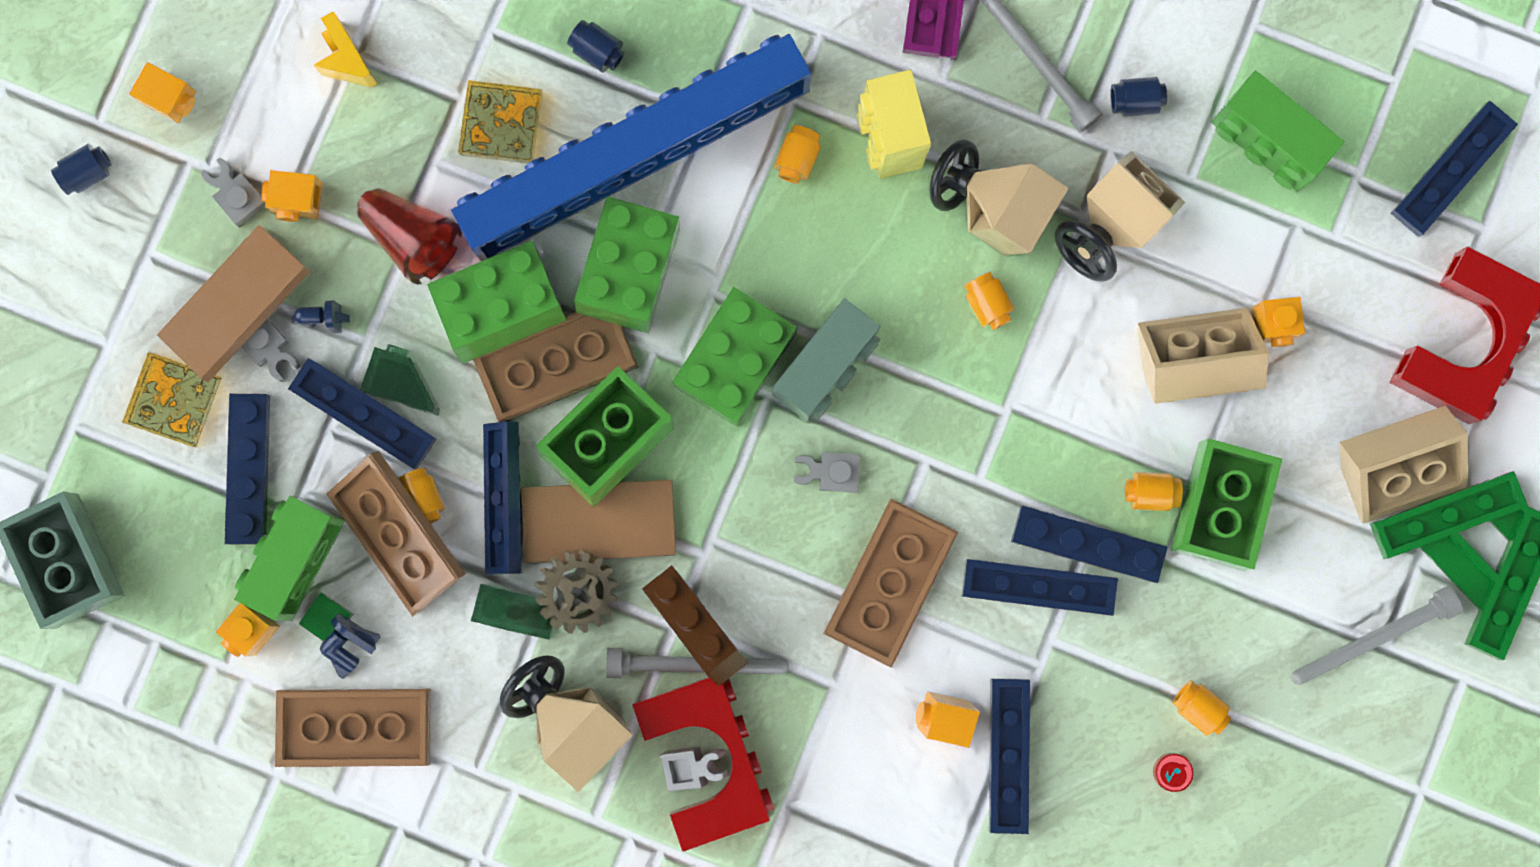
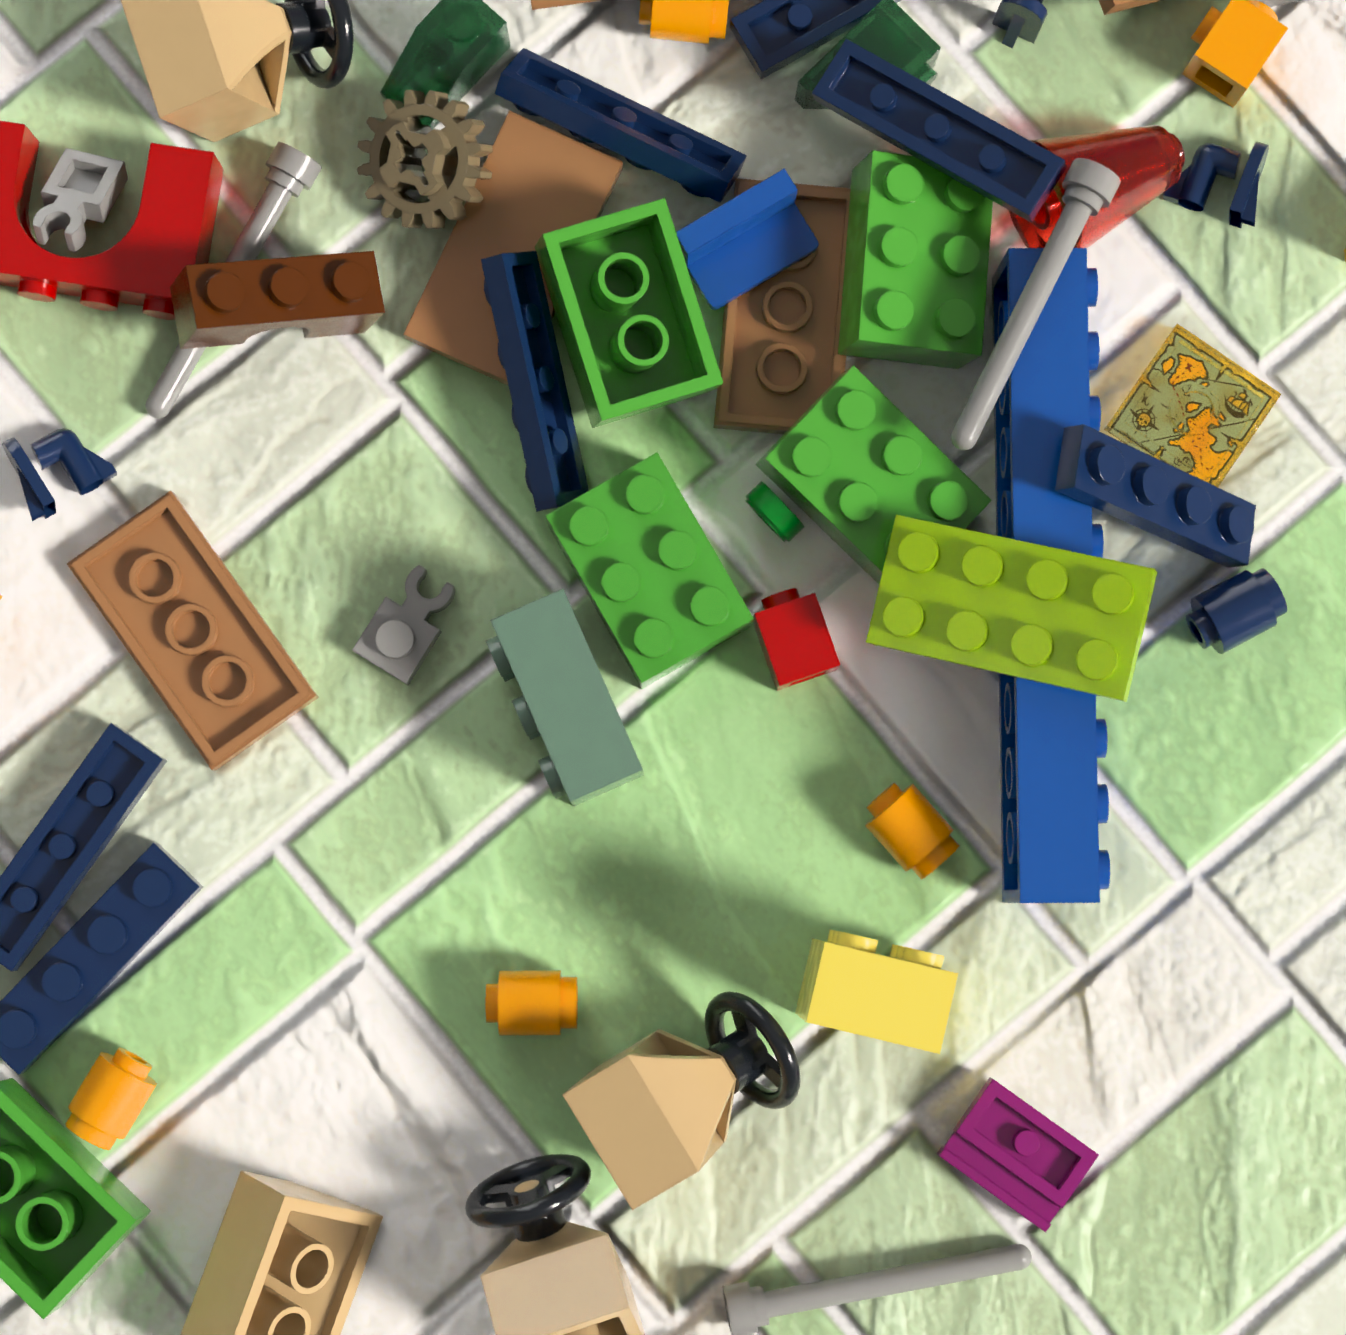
camera: 115 degrees right, 0 degrees up
none -> dark blue piece [2,428,117,521]
none -> dark blue plate [481,251,589,512]
none -> blue panel [676,168,819,310]
none -> green tile [745,481,805,542]
none -> red brick [753,588,840,691]
none -> dark blue plate [812,39,1067,223]
none -> lime plate [866,515,1157,702]
none -> light grey piece [951,158,1121,450]
none -> dark blue plate [1055,424,1256,568]
none -> dark blue piece [1163,141,1269,228]

